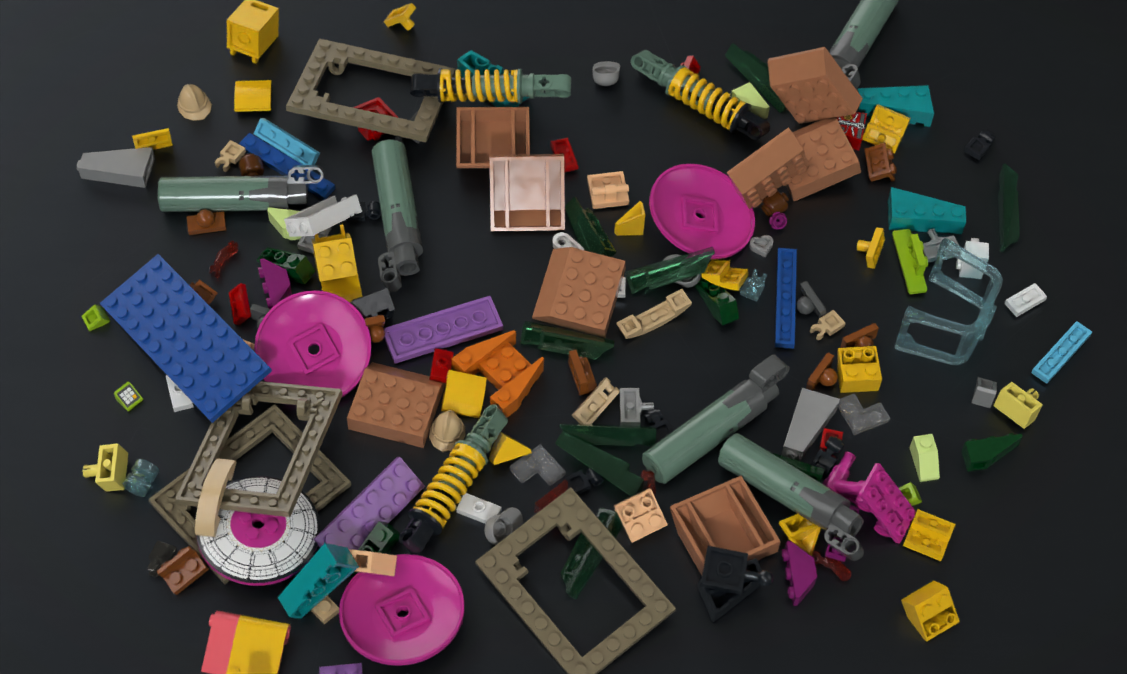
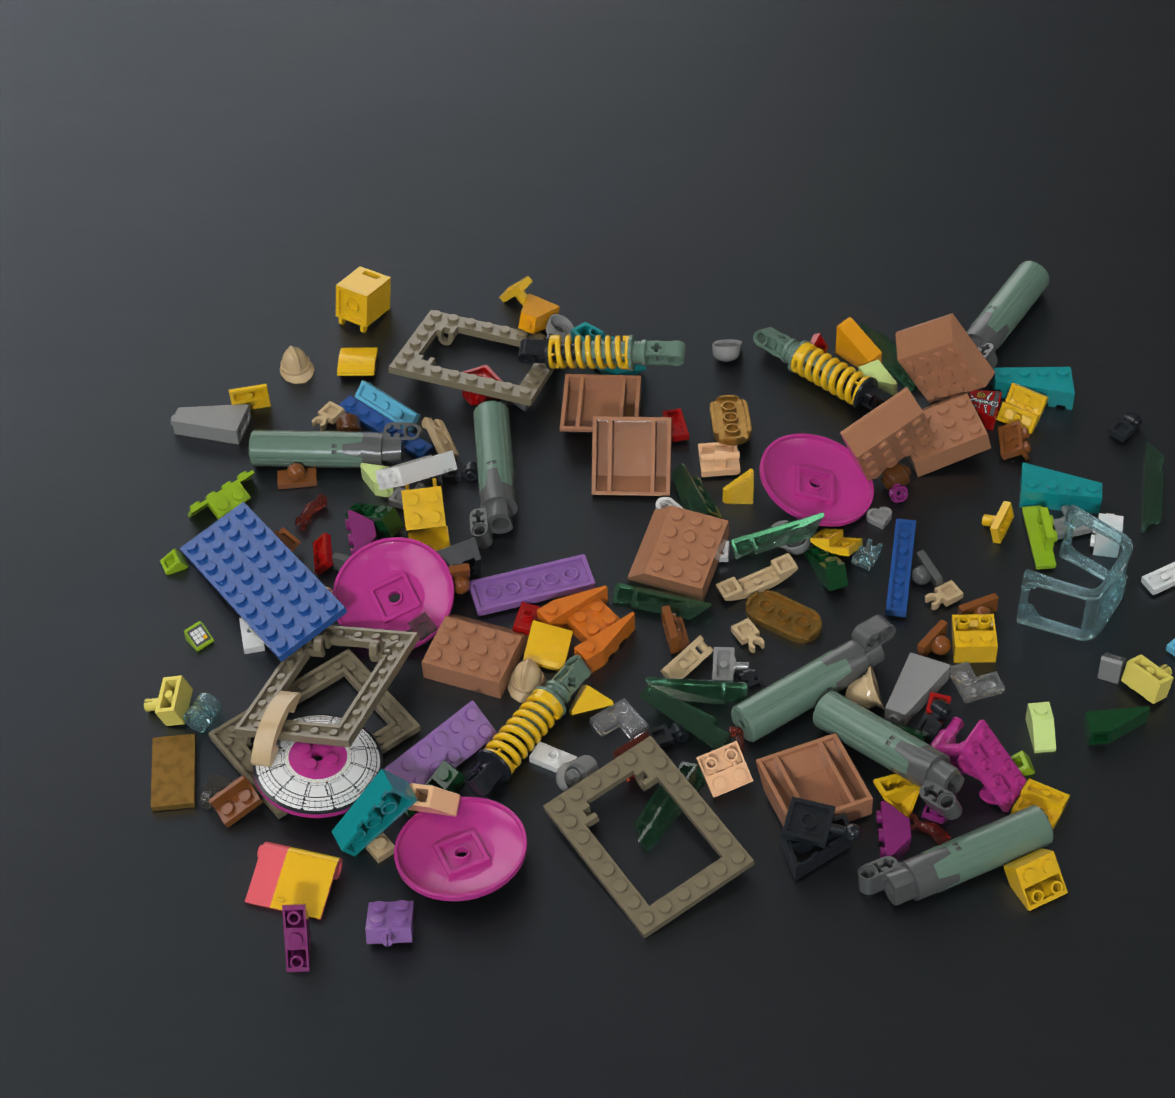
camera: 10 degrees right, 10 degrees down
none -> pearl gold tile [151,734,196,812]
none -> lime bracket [187,470,255,520]
none -> clear smoke plate [407,612,437,641]
none -> tan plate [422,417,459,460]
none -> light orange slope [518,293,560,335]
none -> light grey cap [546,314,574,343]
none -> pearl gold tile [710,395,752,446]
none -> tan plate [731,618,764,653]
none -> pearl gold tile [746,590,822,643]
none -> light orange slope [835,317,882,368]
none -> tan piece [845,665,885,709]
none -> piece [858,805,1054,906]

